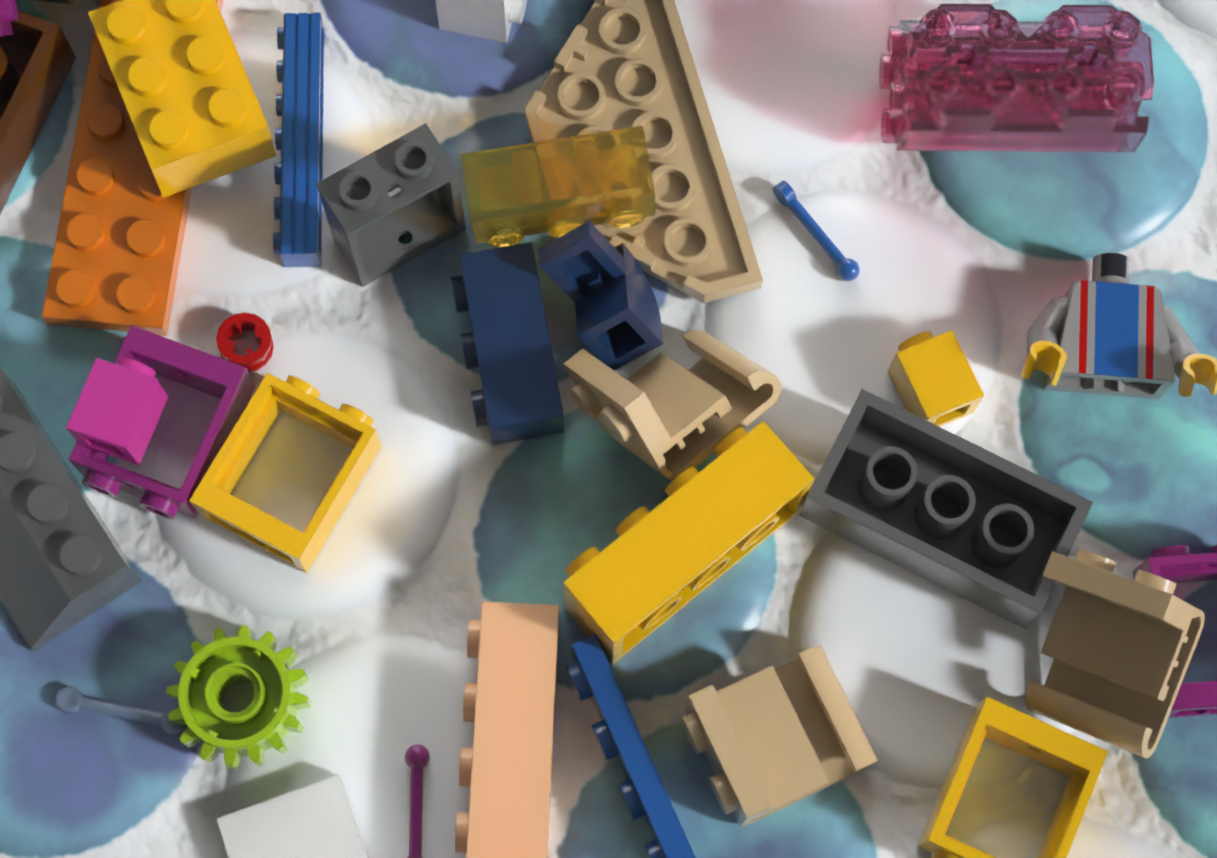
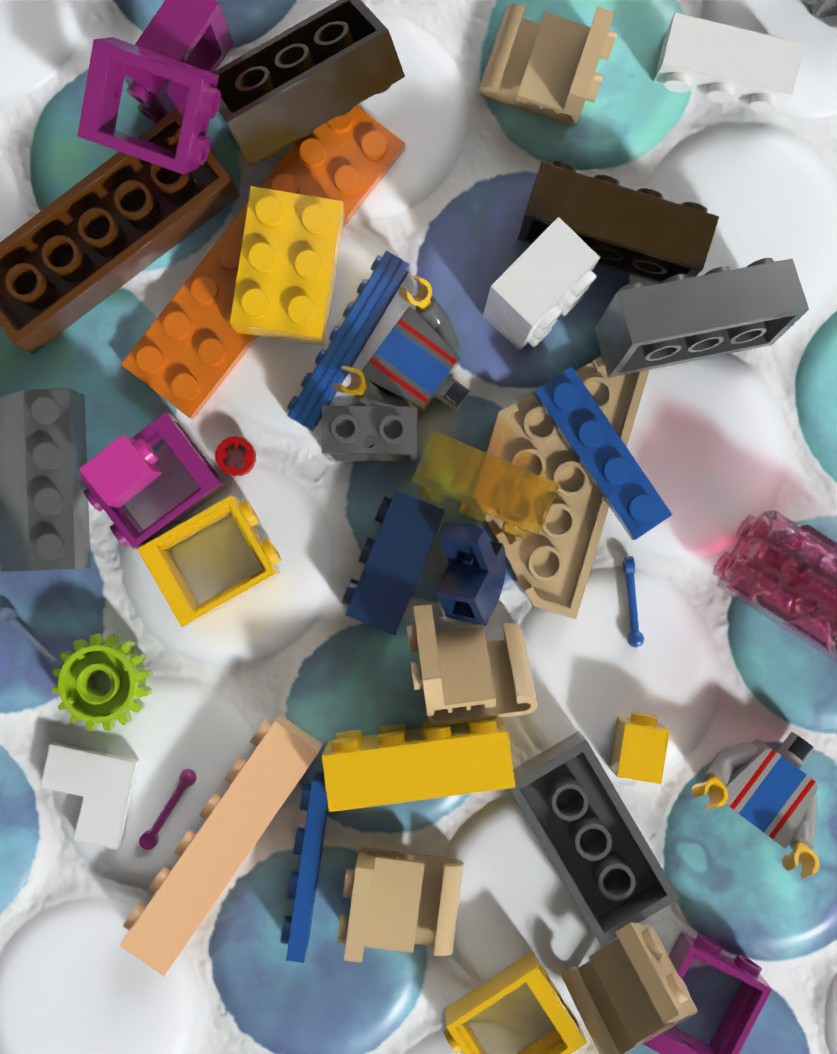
camera: 35 degrees right, 15 degrees up
none -> torso [333,275,470,412]
none -> blue plate [533,366,672,540]

